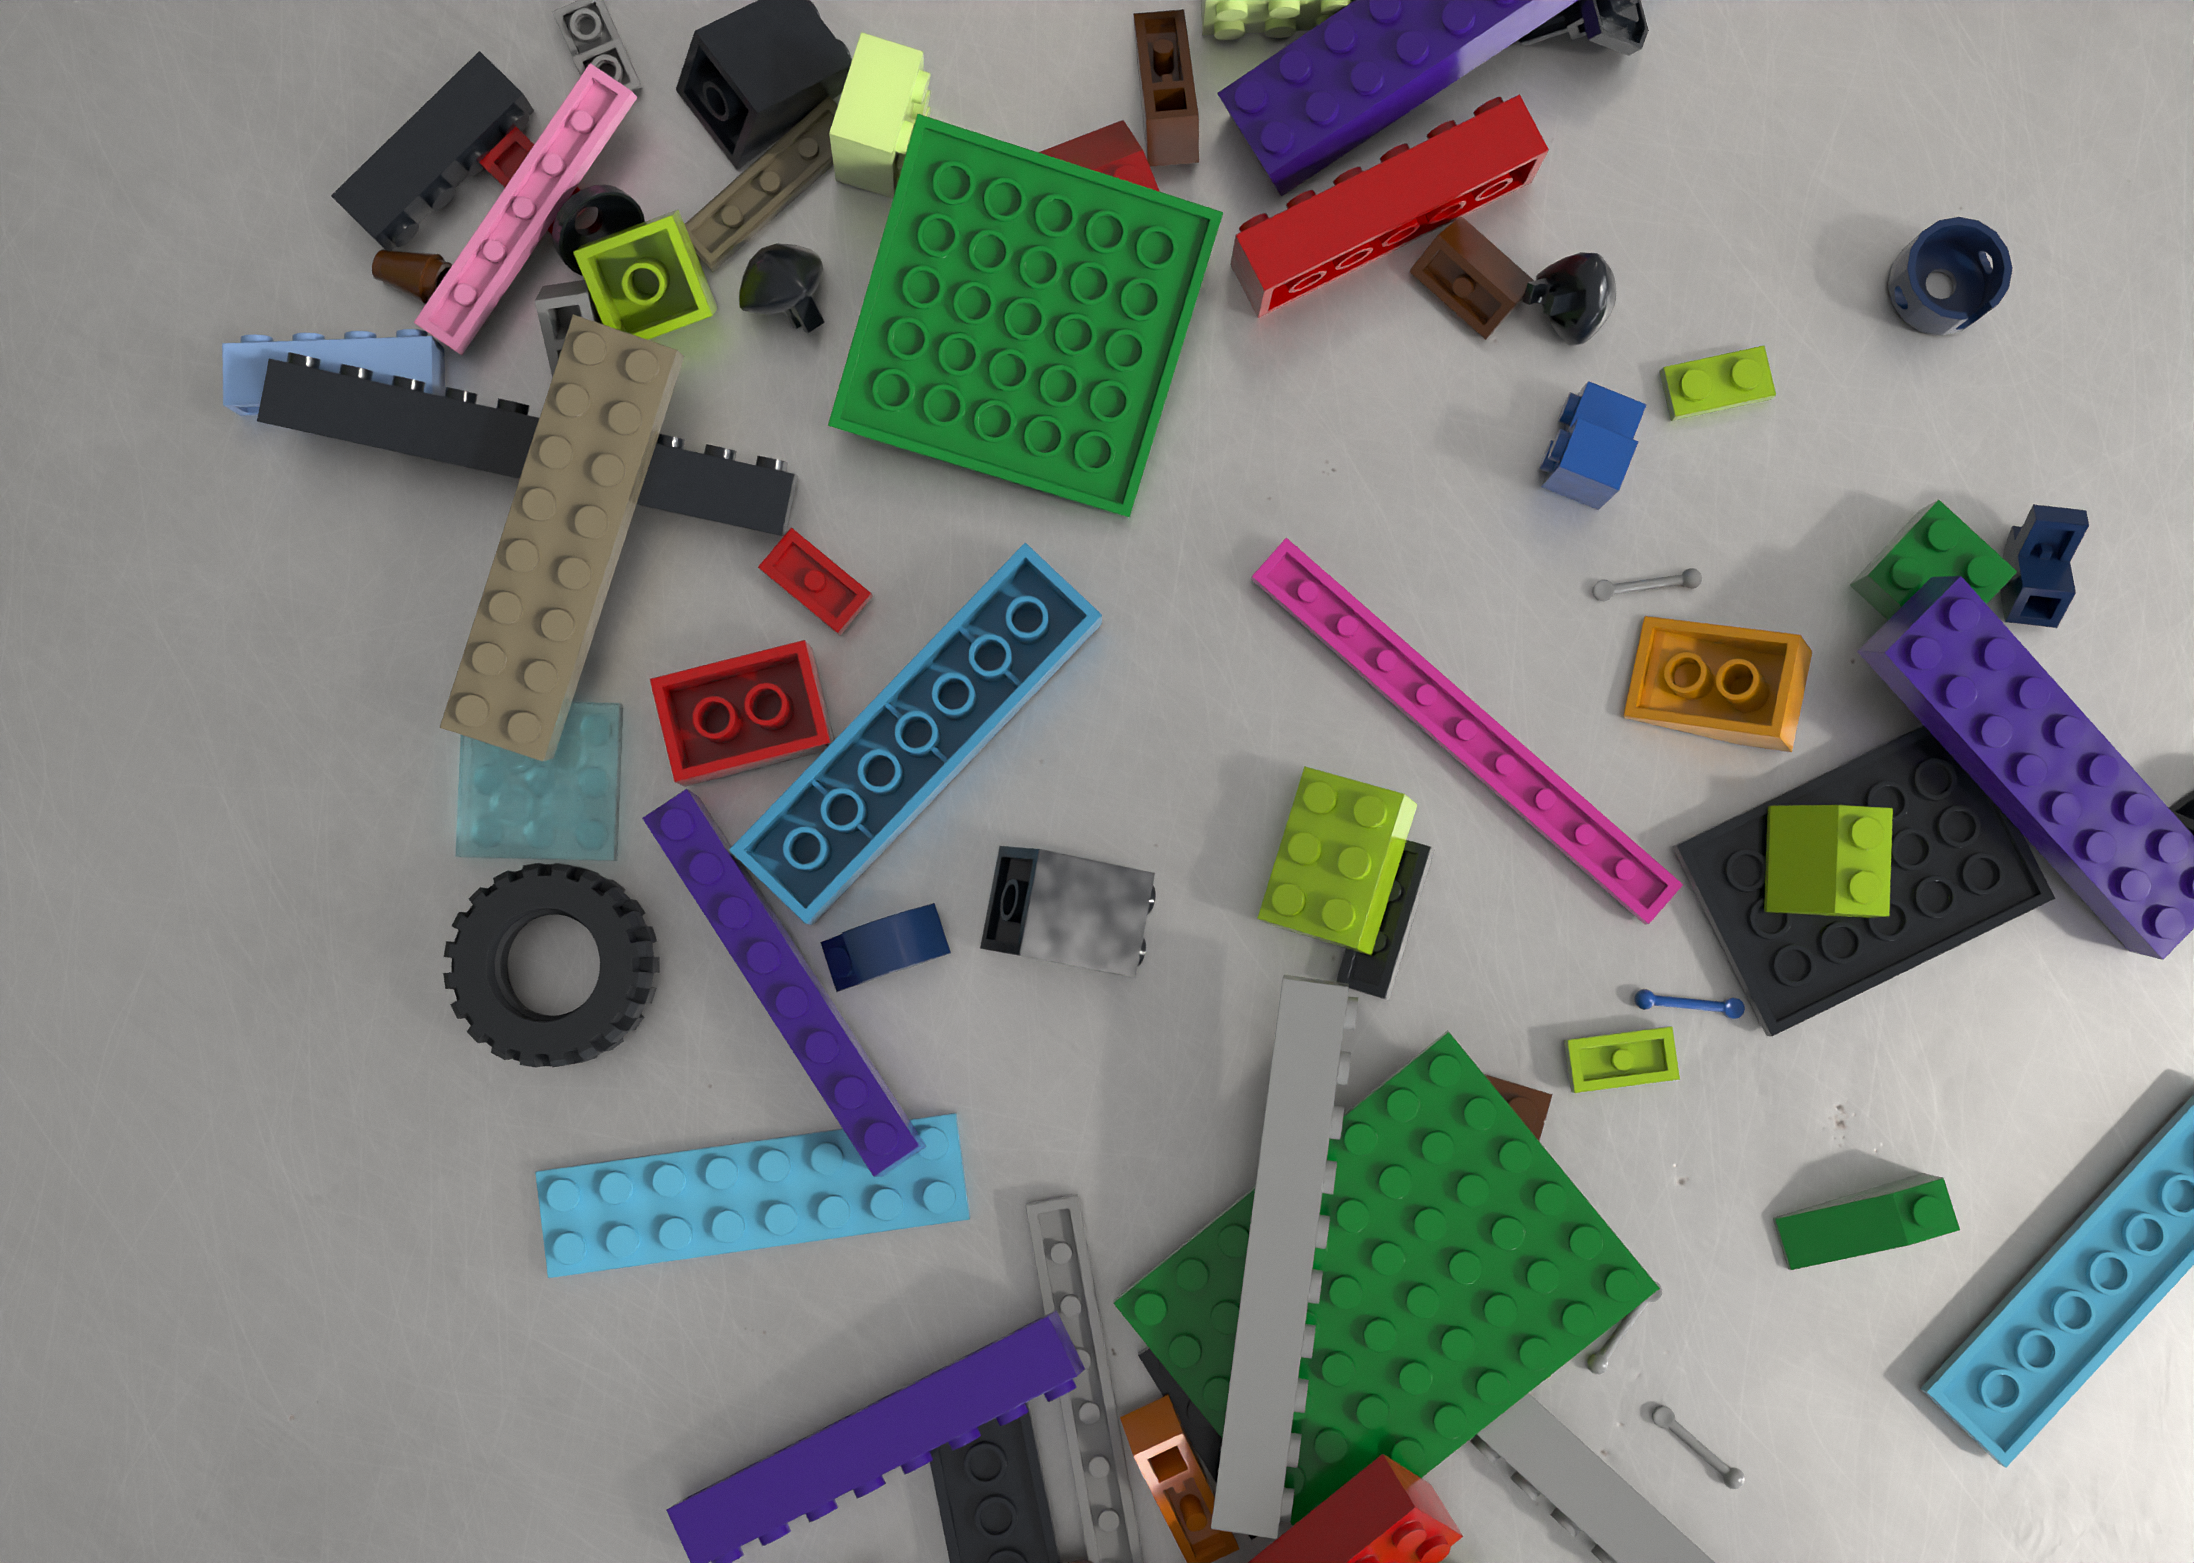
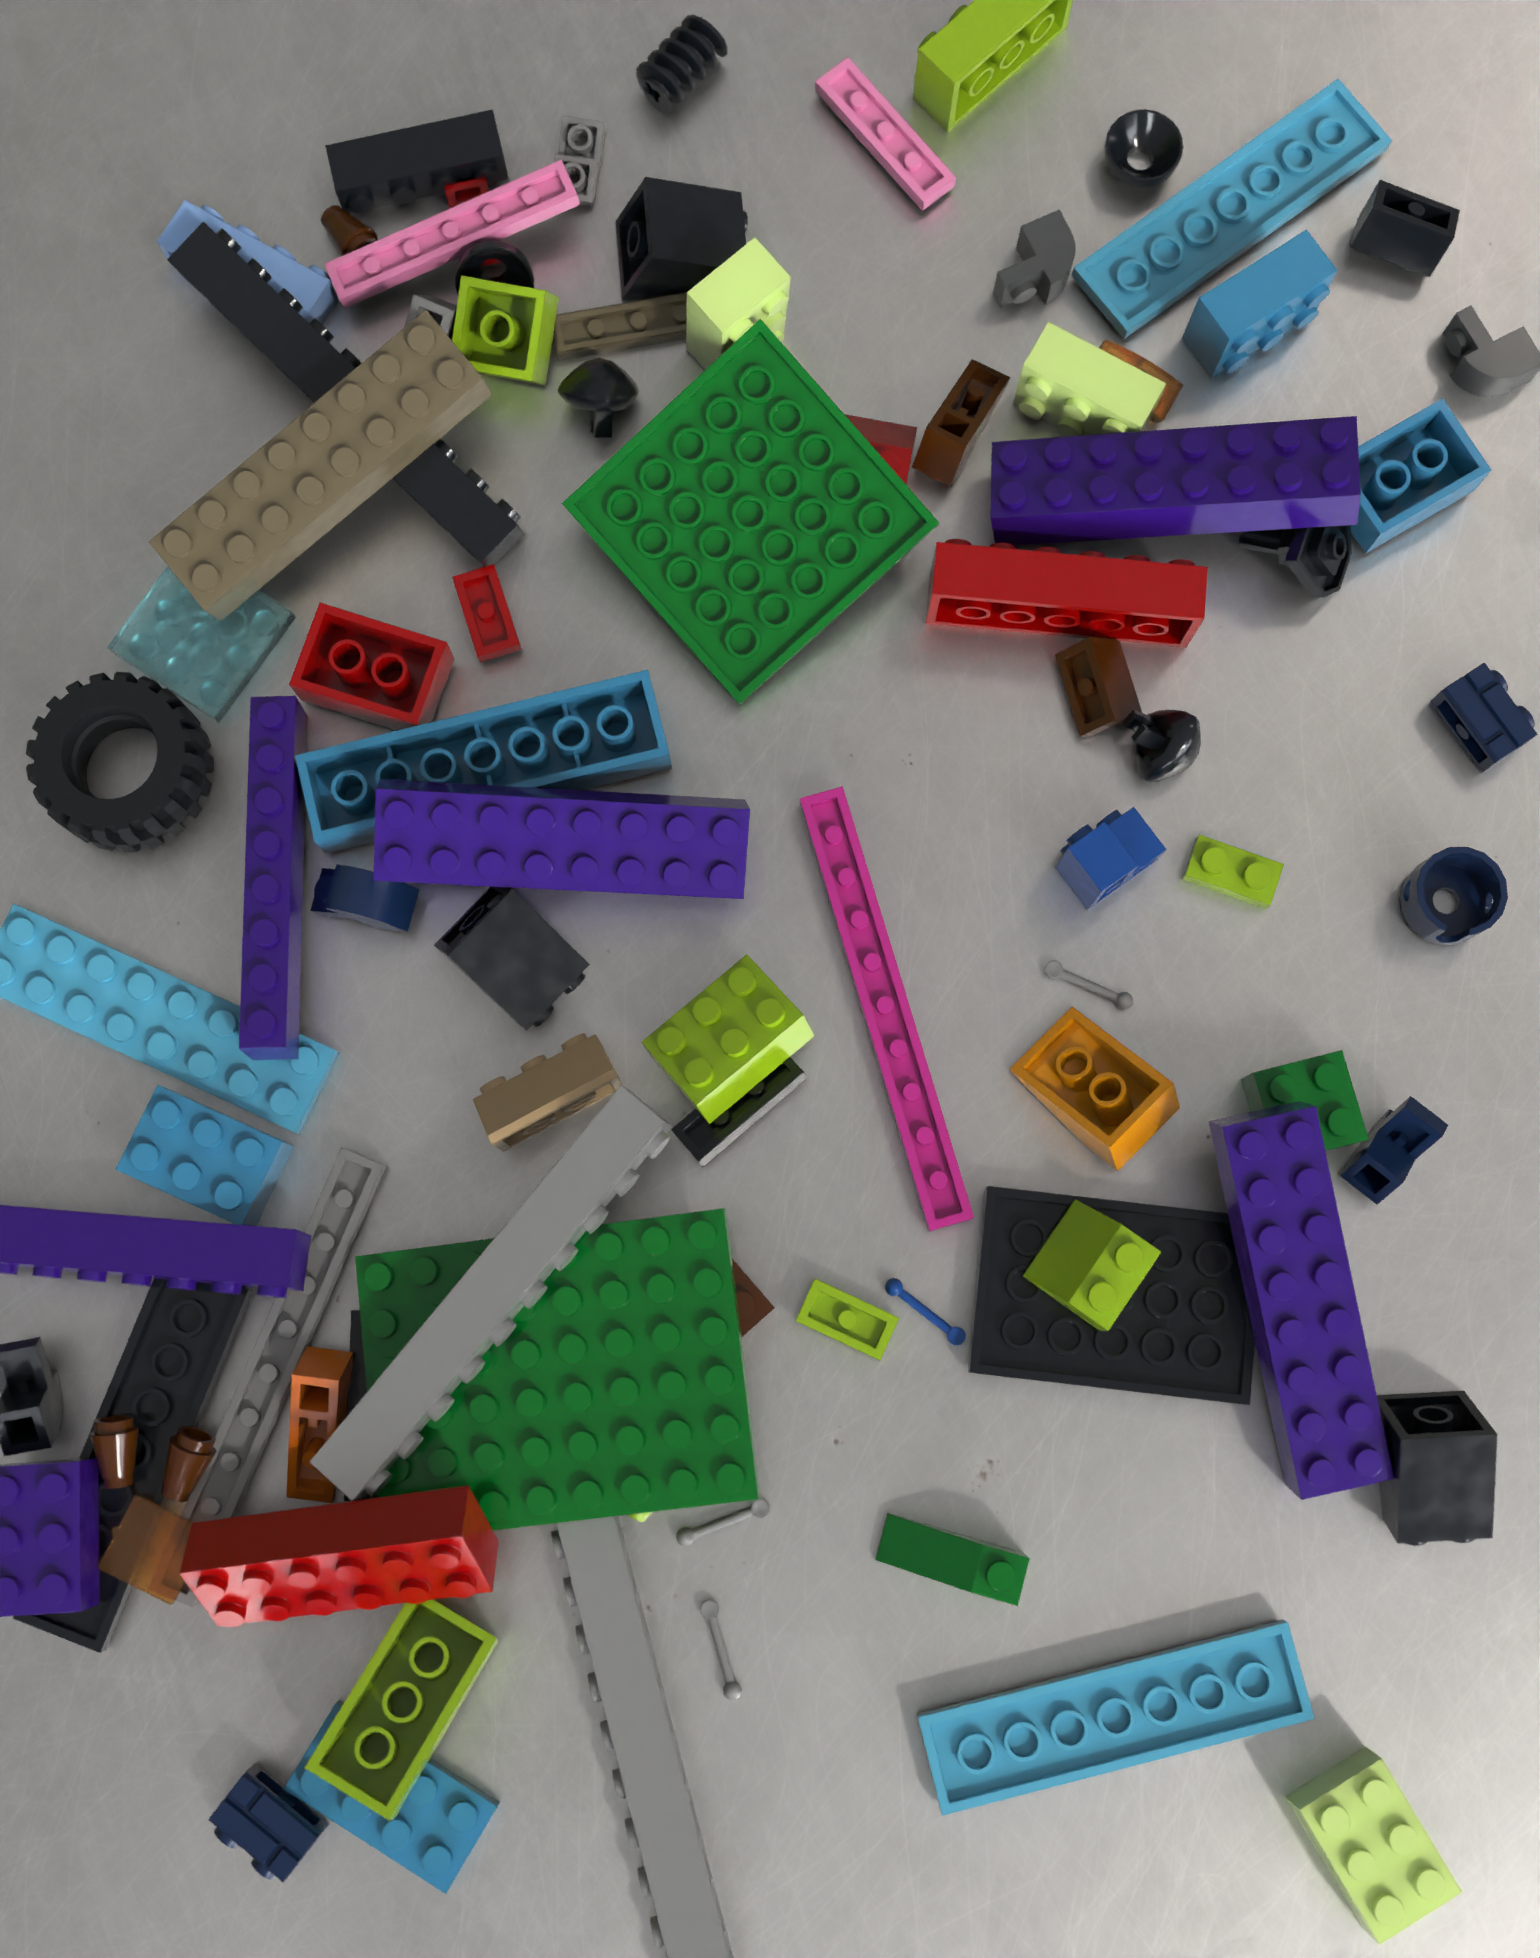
camera: 30 degrees right, 5 degrees down
none -> dark azure brick [115,1085,295,1226]
none -> dark purple brick [373,779,750,899]
none -> tan slope [473,1033,623,1152]
none -> dark blue brick [1430,662,1538,773]

